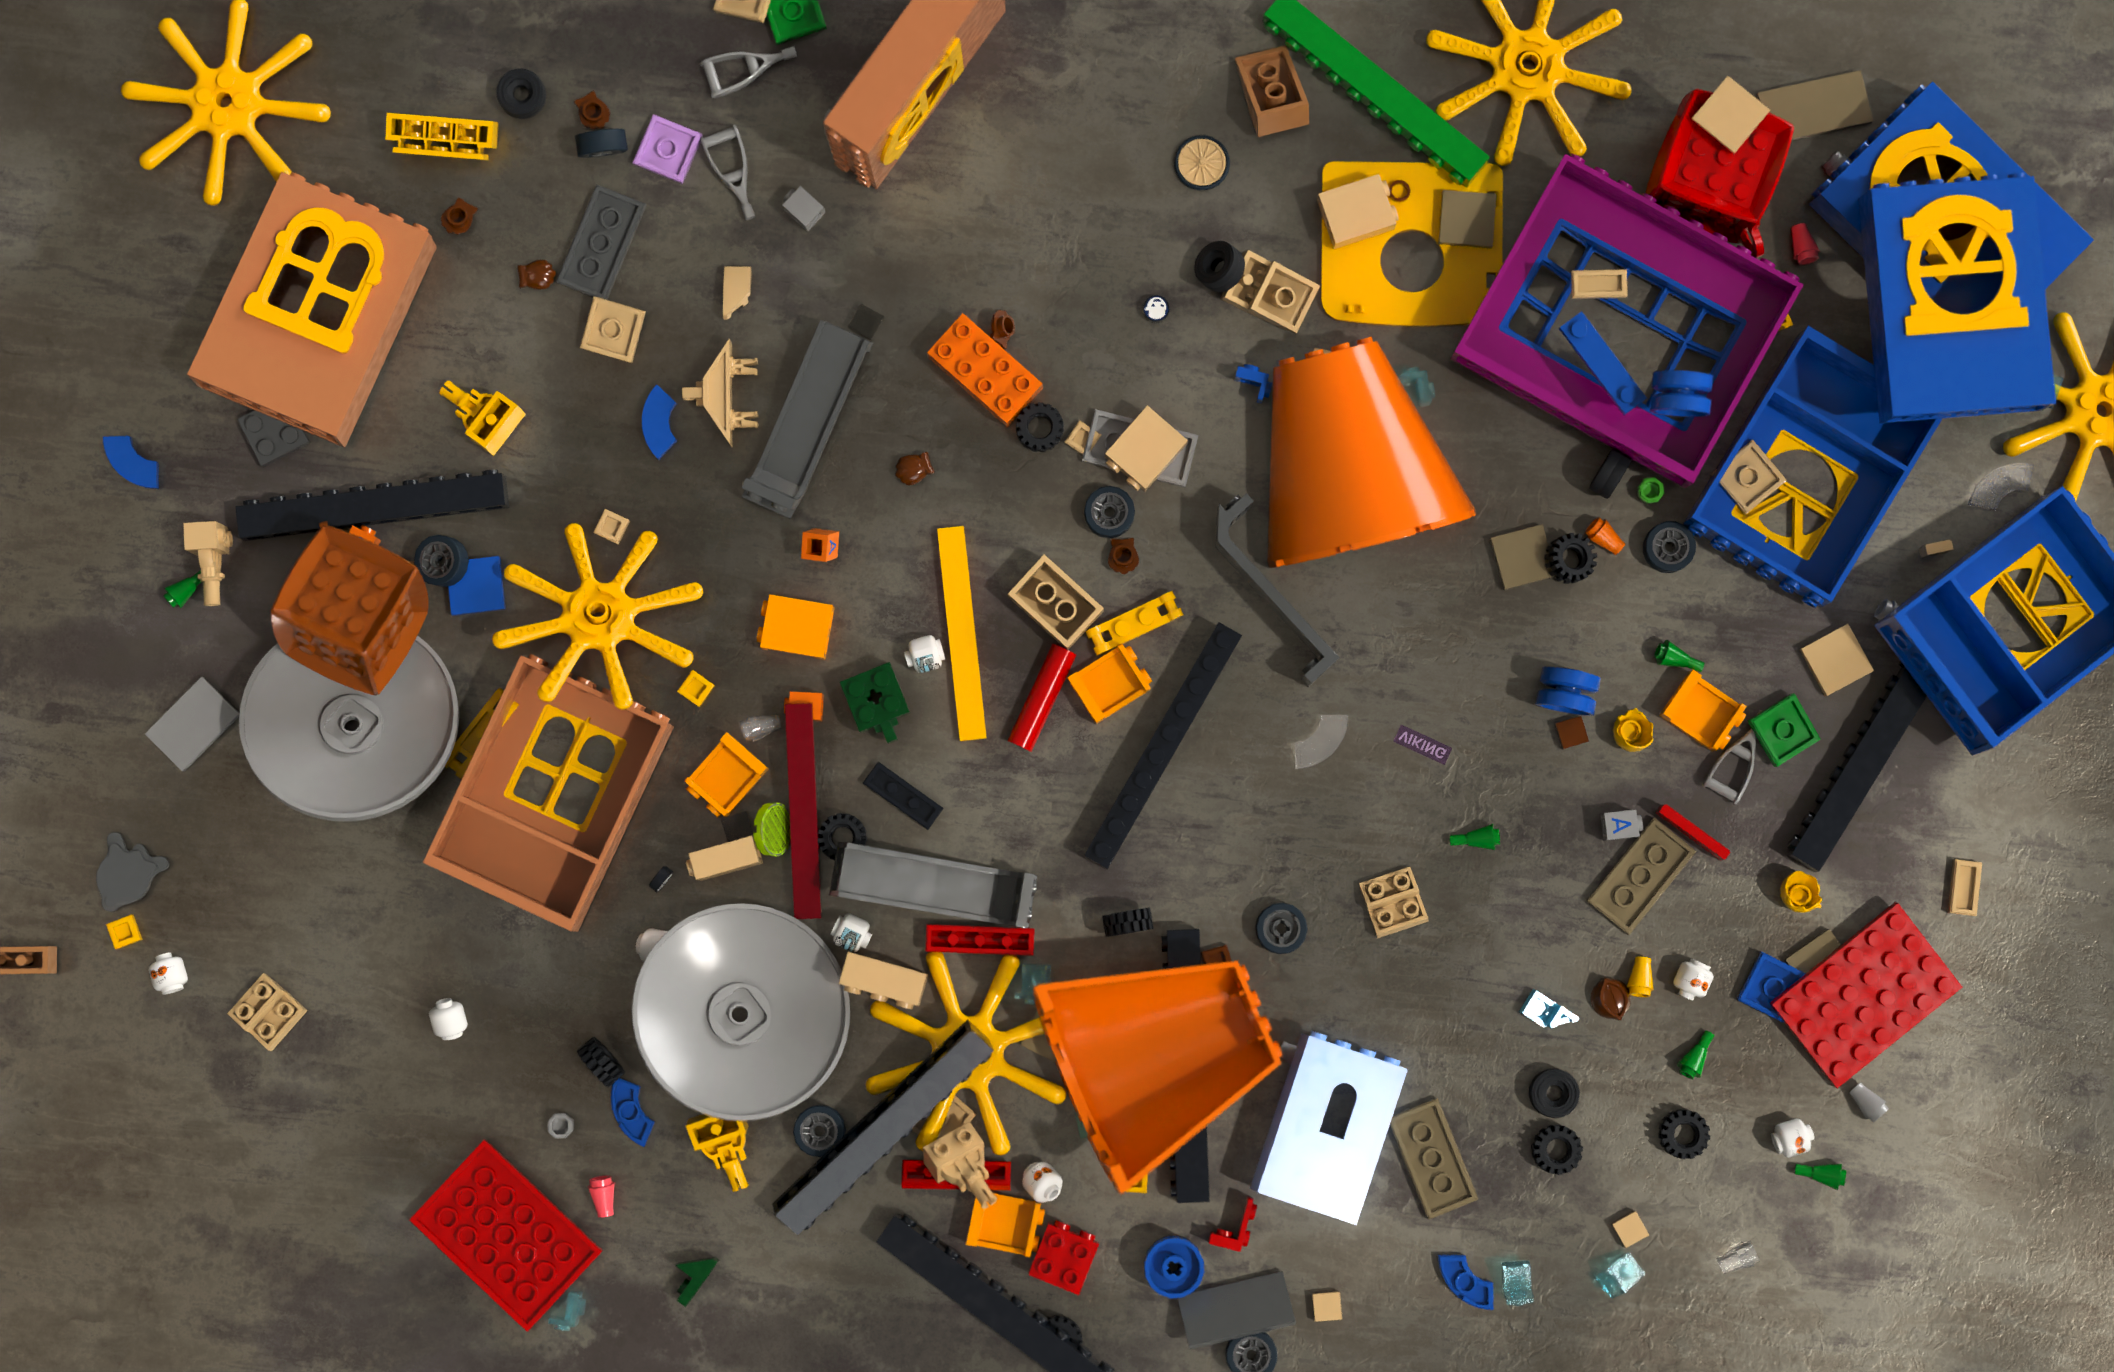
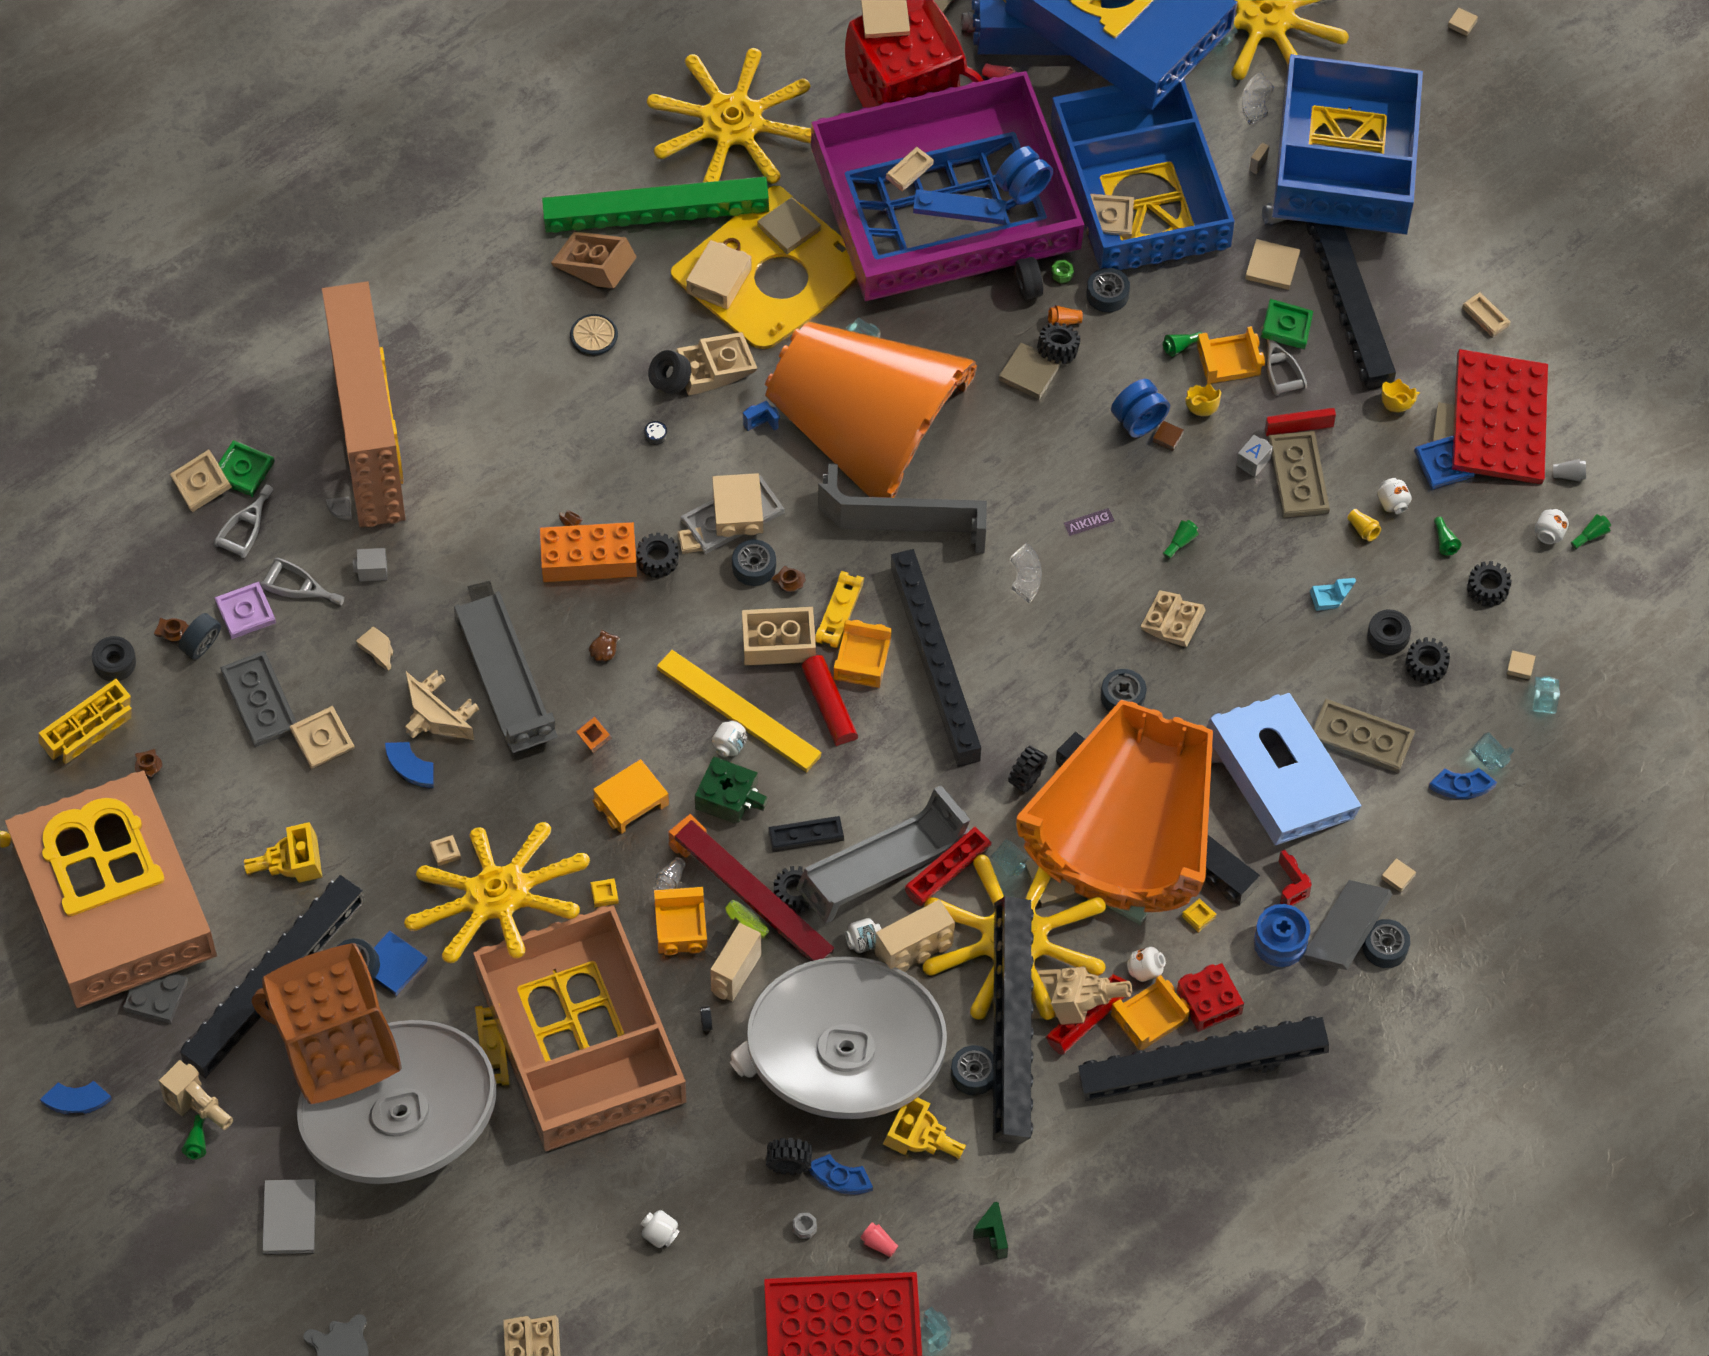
camera: 50 degrees left, 25 degrees down
reddish brown animal [517,259,556,290] -> none
reddish brown hat [1590,977,1631,1021] -> none
clear cone [1717,1241,1760,1274] -> none

